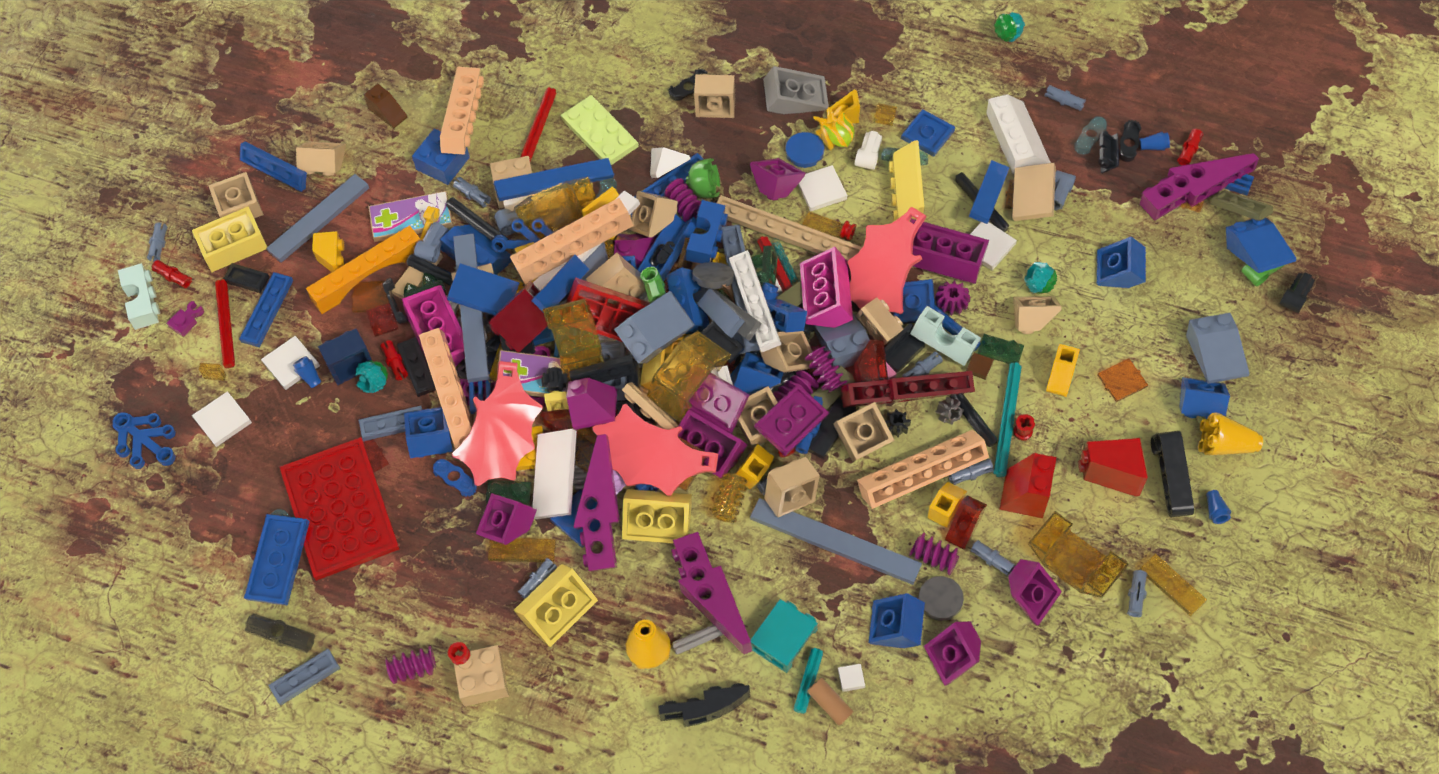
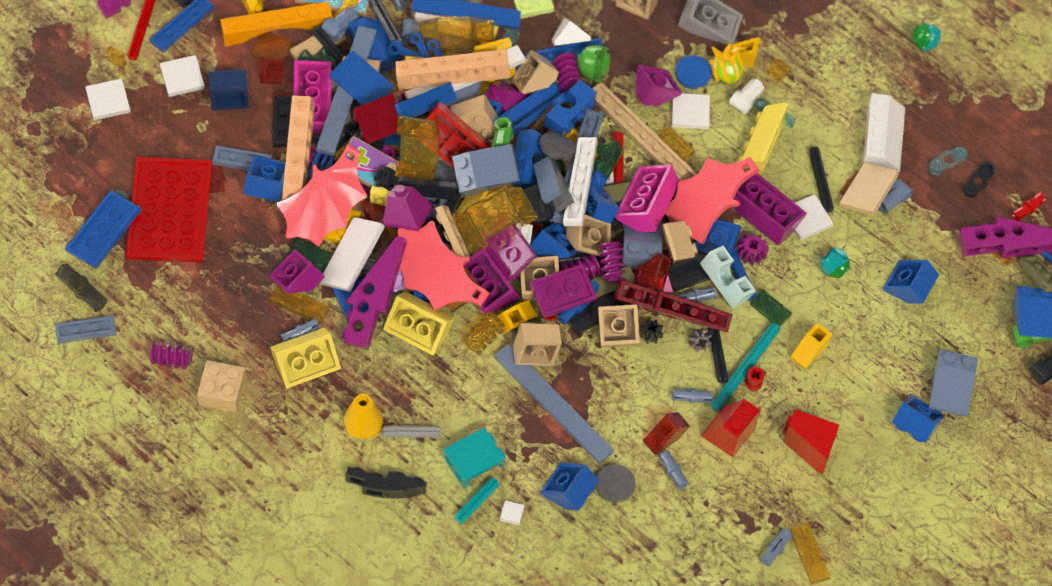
camera: 15 degrees right, 0 degrees up
blue plant [113,412,176,469] -> none
blue cone [293,356,321,388] -> none
teal piece [356,360,388,393] -> none
red pin [380,340,408,380] -> none
black piece [382,277,409,324] -> none
blue piece [433,459,477,497] -> none
red bush [447,642,471,665] -> none
black piece [650,241,675,266] -> none
magenta brick [671,532,752,655] -> none
teal piece [772,238,799,286] -> none
medium nougat piece [807,677,854,726] -> none
red bush [840,221,857,241] -> none
light nougat brick [857,430,989,509] -> none
blue tile [901,109,955,157] -> none
magenta piece [909,532,959,575] -> none
magenta slope [924,621,981,686] -> none
yellow slope [927,482,967,528] -> none
reddish brown tile [966,352,994,380] -> none
blue tile [968,160,1010,224] -> none
magenta slope [1008,559,1062,626] -> none
tan slope [1013,296,1061,334] -> none
clear yellow slope [1028,511,1129,598] -> none
sand blue pin [1045,85,1086,111] -> none
clear orange piece [1097,358,1148,402] -> none
black hinge [1098,131,1119,174] -> none
blue cone [1140,131,1170,151] -> none
black beam [1150,431,1194,518] -> none
yellow cone [1198,413,1263,455] -> none
blue cone [1206,490,1231,524] -> none

